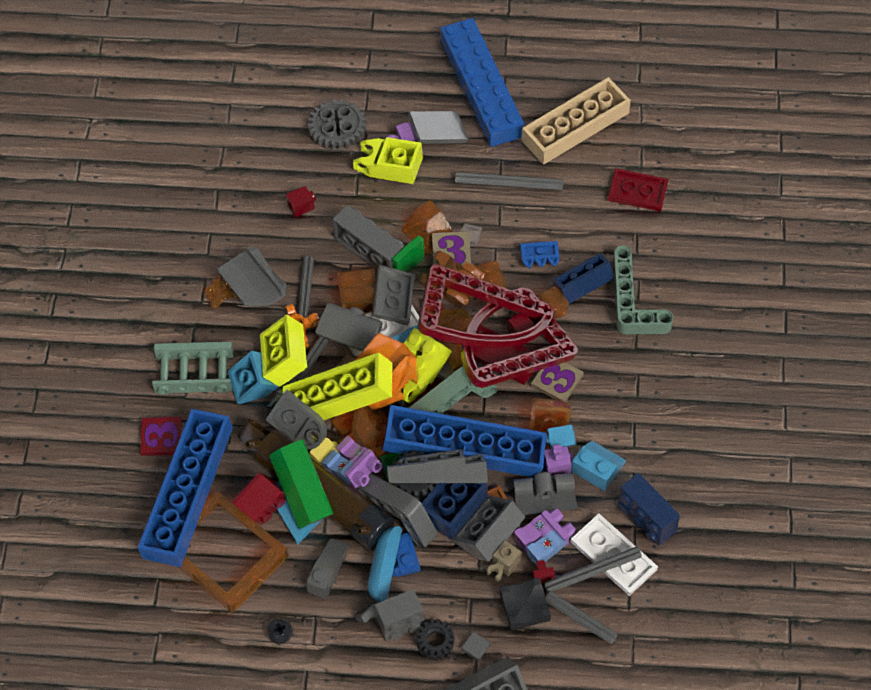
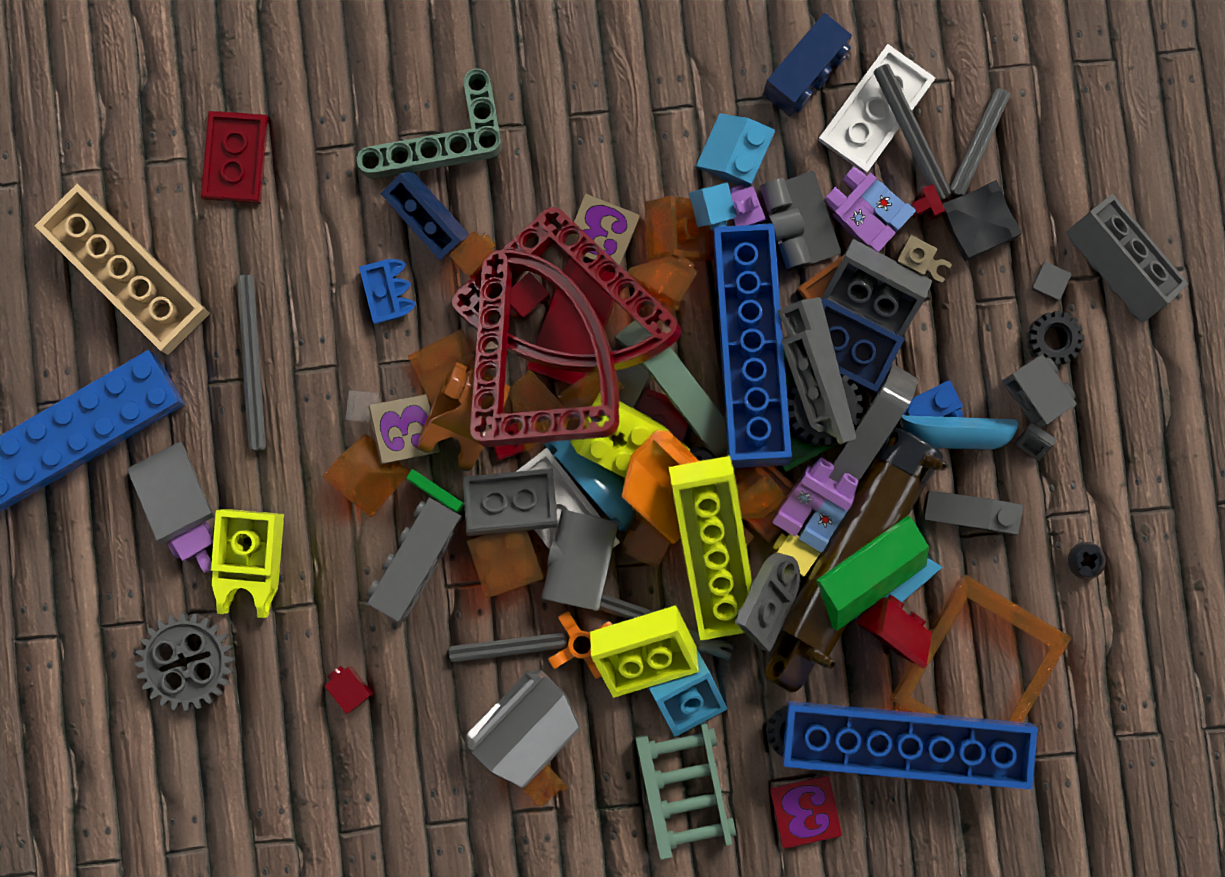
camera: 100 degrees left, 25 degrees up
none -> clear orange slope [627,256,698,311]

